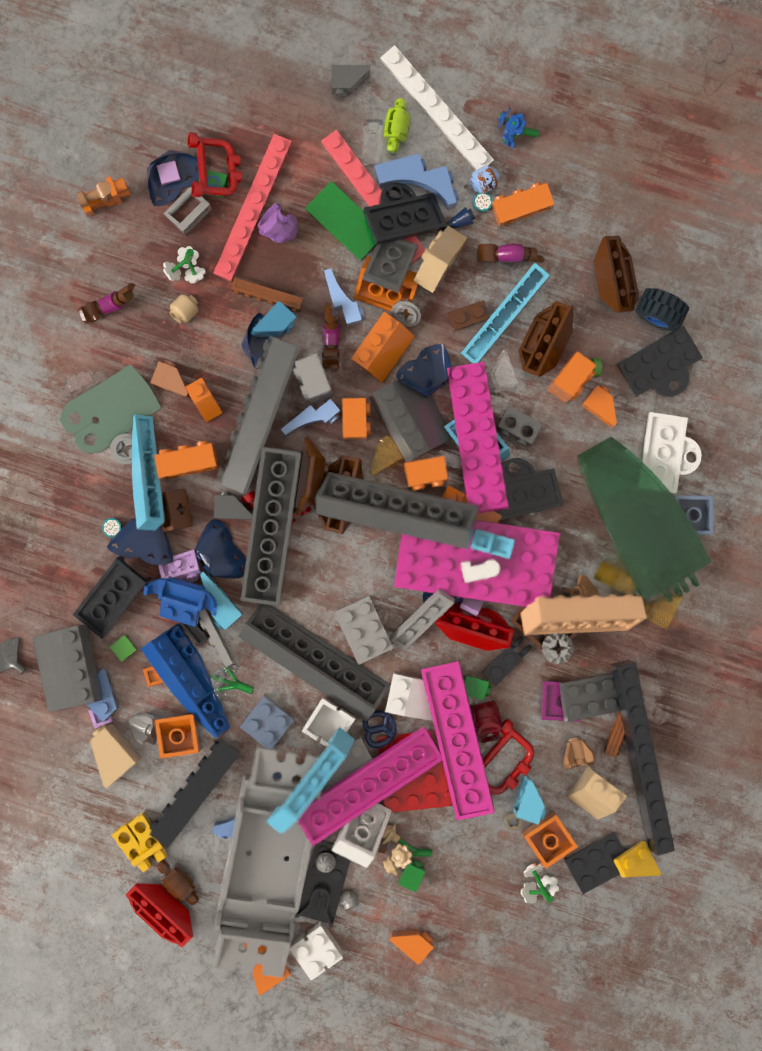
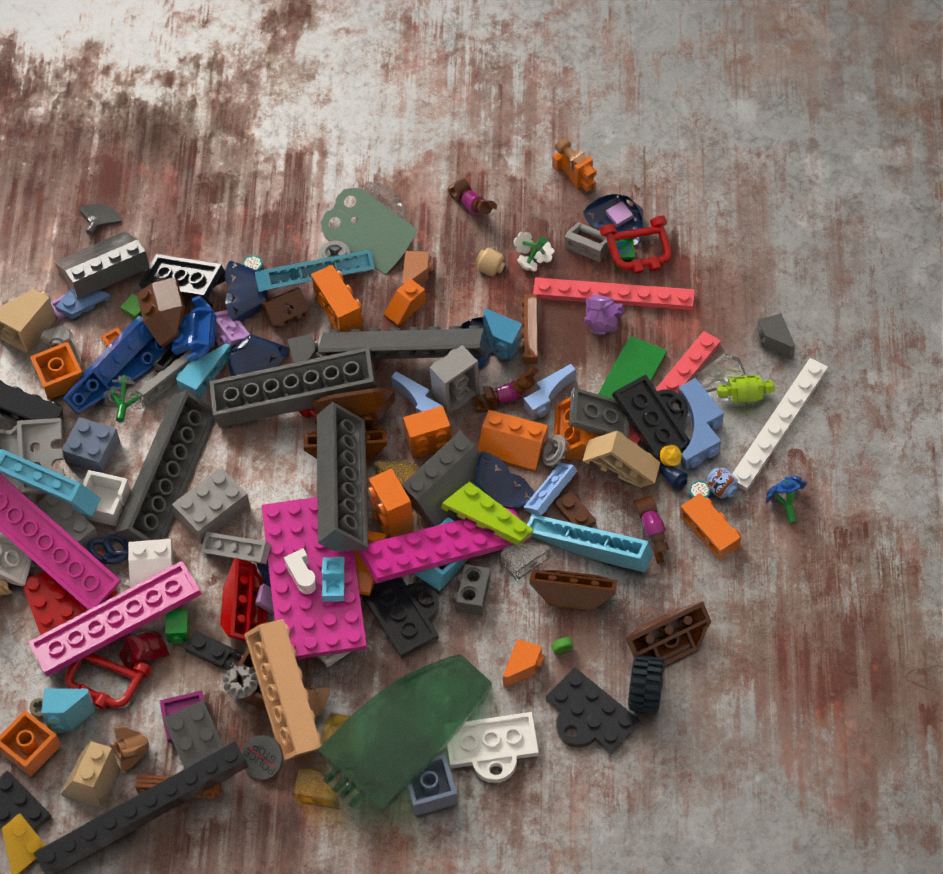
camera: 75 degrees right, 30 degrees down
orange brick [547,351,596,403] -> none
none -> reddish brown wedge [137,278,185,348]
none -> dark grey piece [242,735,283,780]
none -> lime wing [441,481,534,546]
none -> light blue plate [524,463,577,516]
none -> yellow tile [660,445,682,466]

